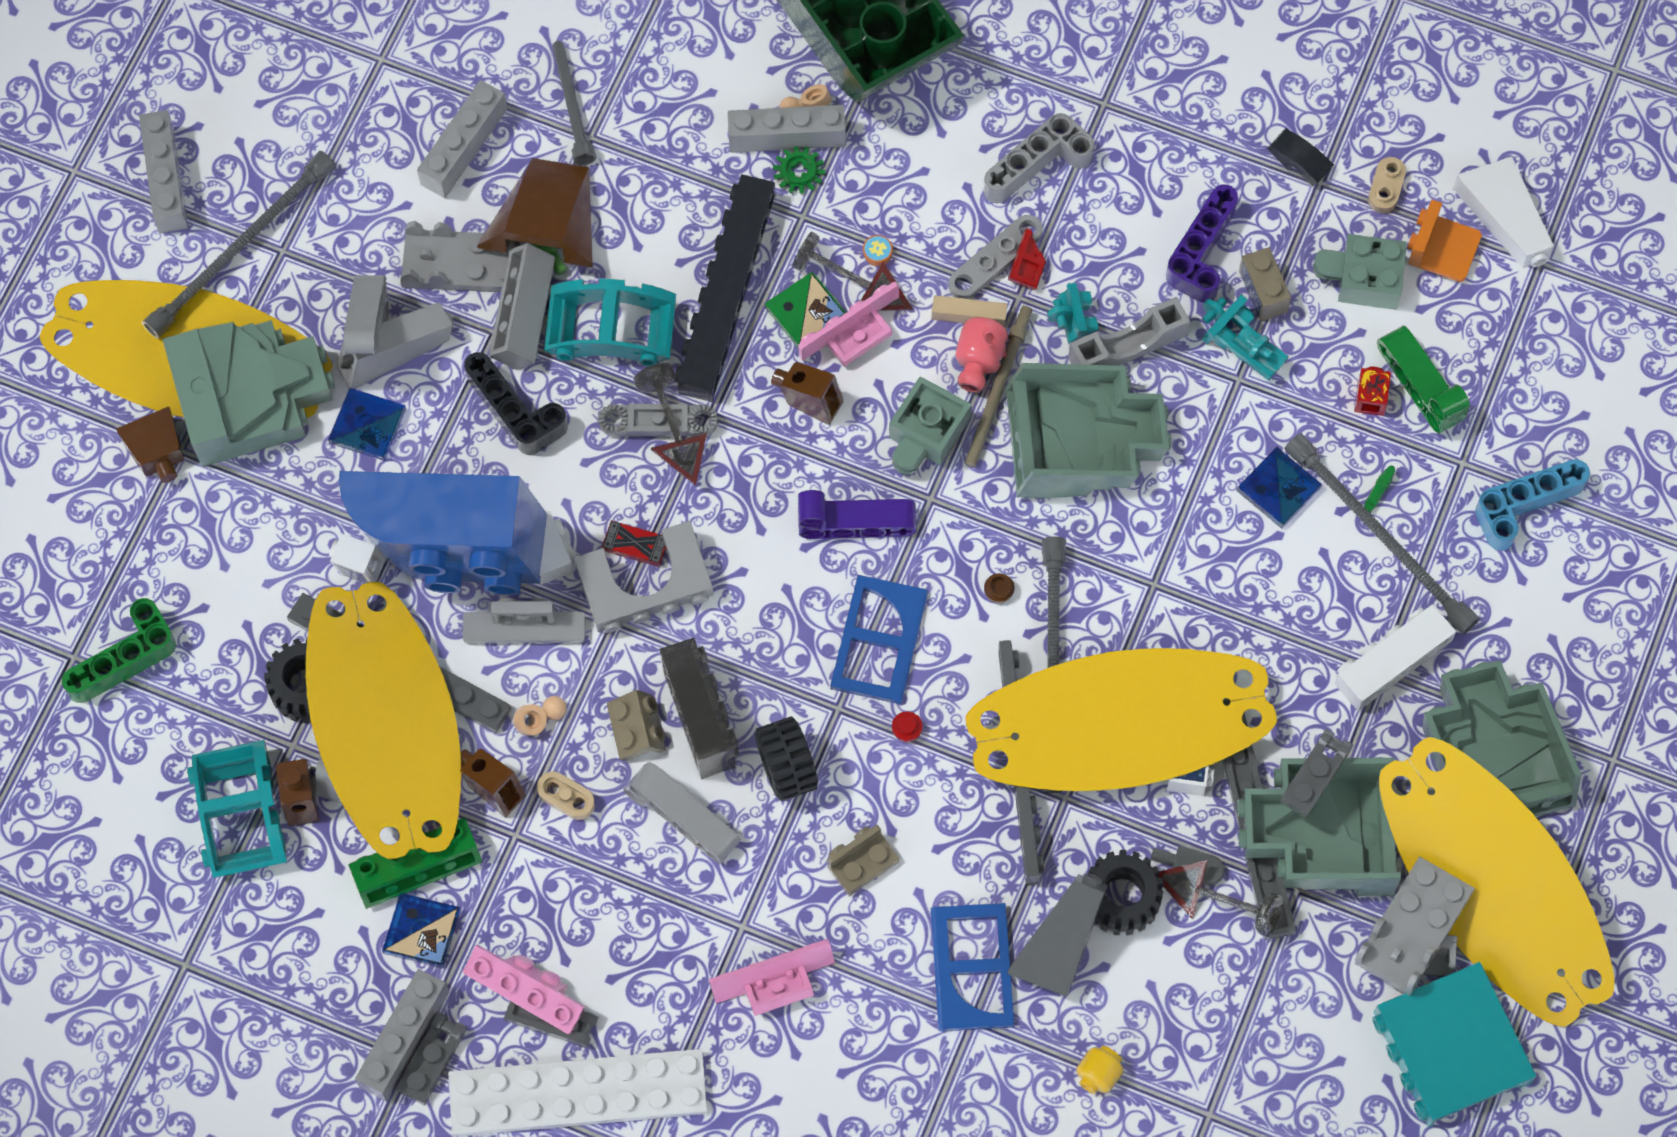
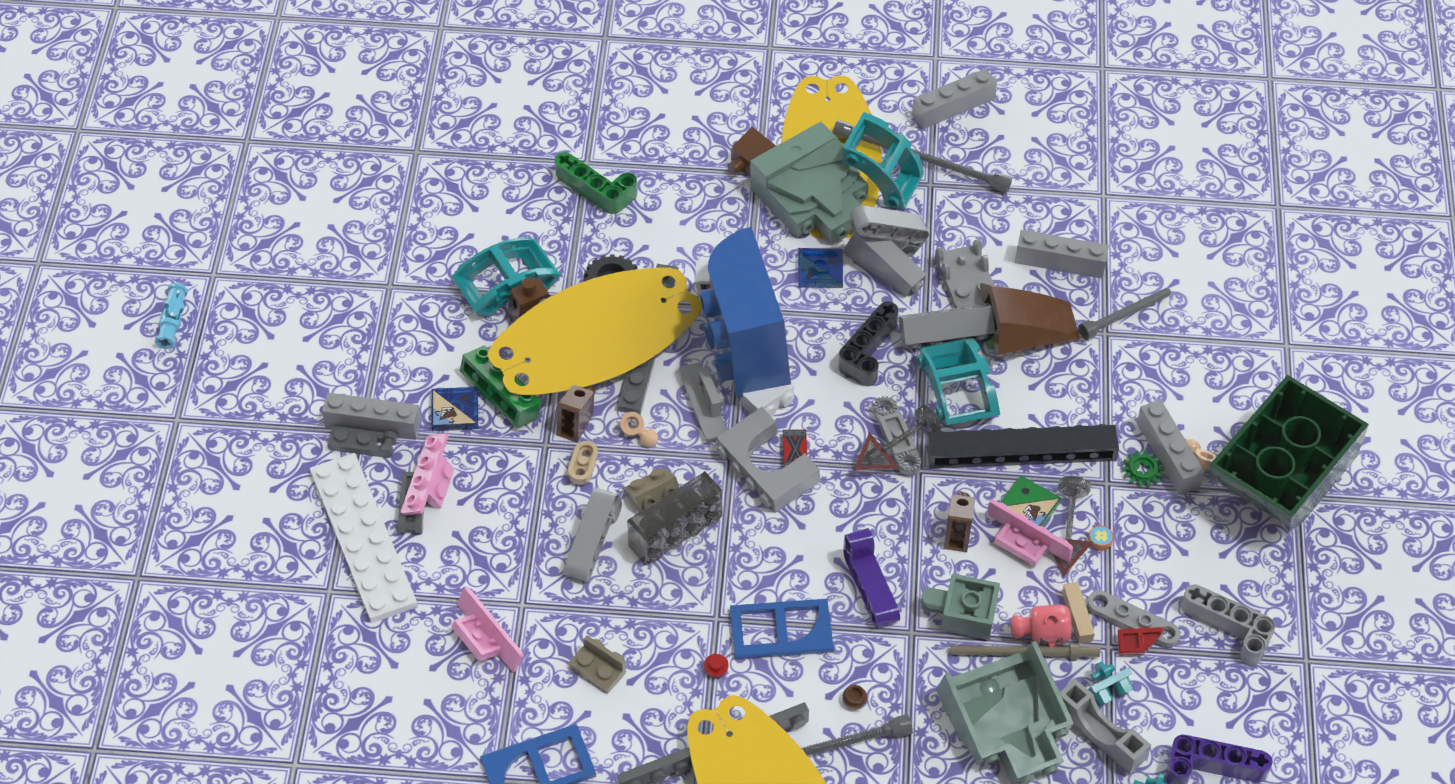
camera: 70 degrees right, 15 degrees down
black tyre [755,716,818,802] -> none
none -> teal window [843,112,924,211]

